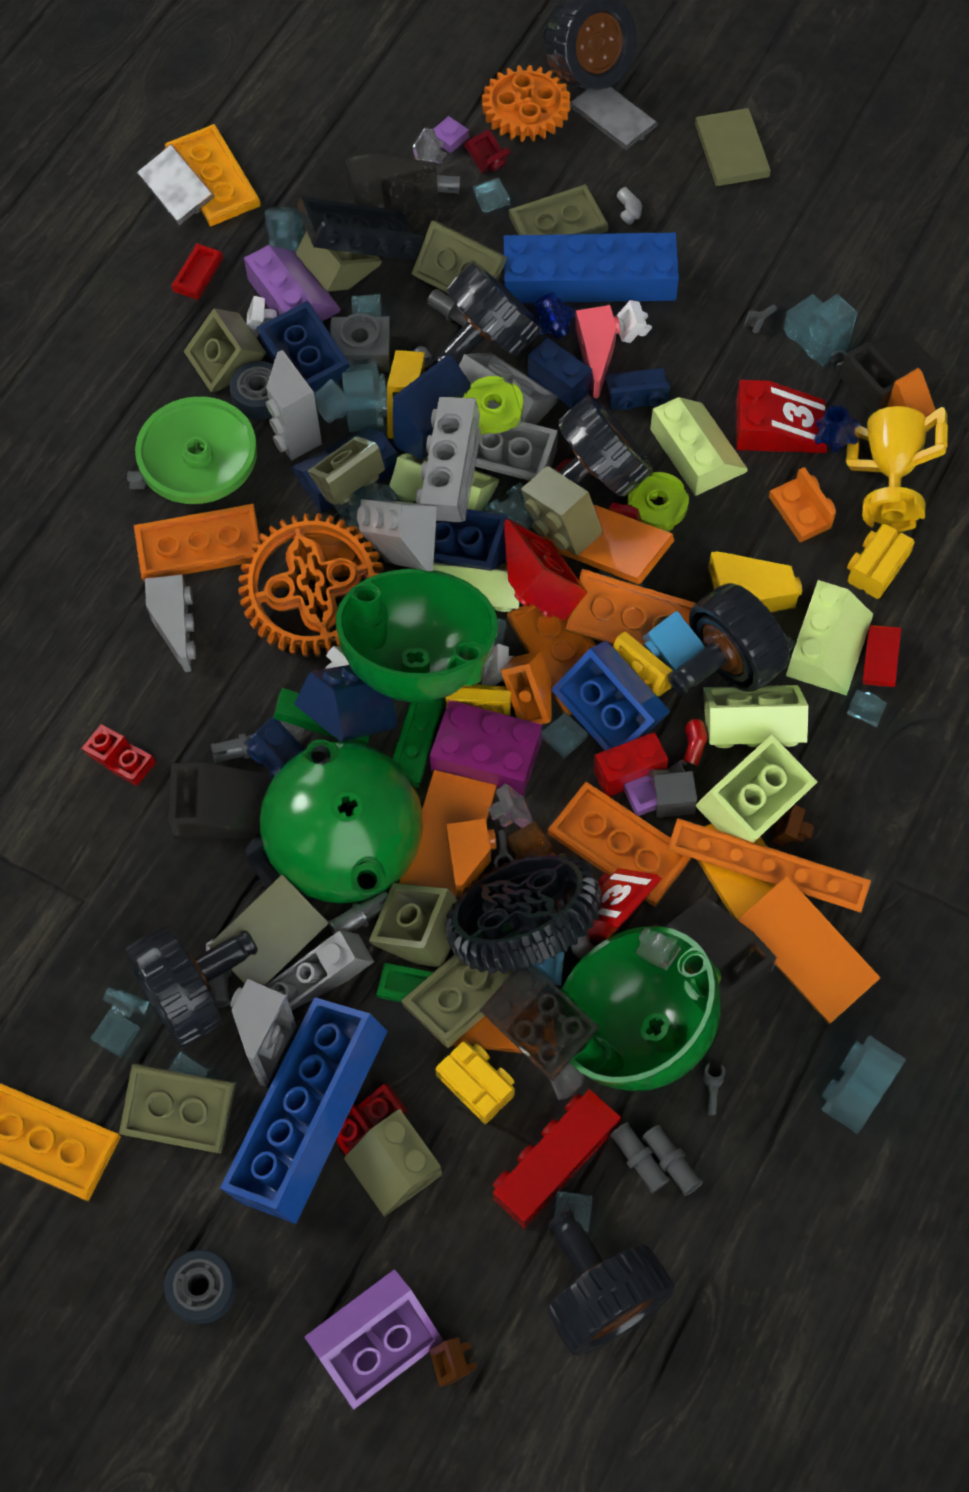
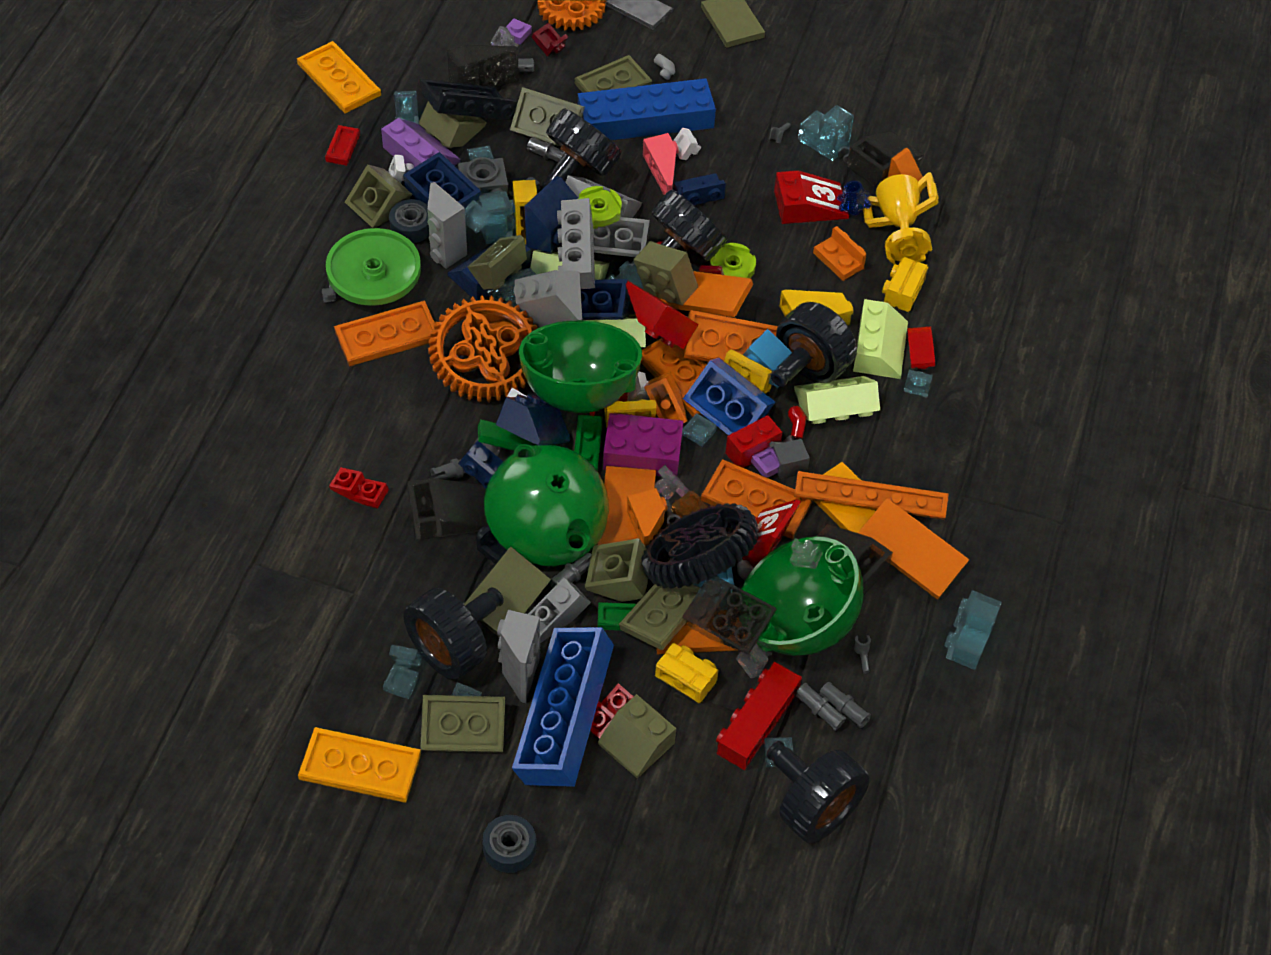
camera: 15 degrees left, 10 degrees down
flat silver piece [136,144,215,226] -> none
light grey slope [145,575,196,672] -> none
medium lavender slope [305,1269,444,1410] -> none
reddish brown tile [429,1337,478,1387] -> none
clear light blue tile [473,178,510,213] -> none
dark blue brick [528,338,592,408] -> none
clear blue rock [534,292,575,339] -> none
yellowish green slope [650,397,747,496] -> none
yellowish green slope [695,735,817,842] -> none
reddish brown tile [770,804,814,847] -> none

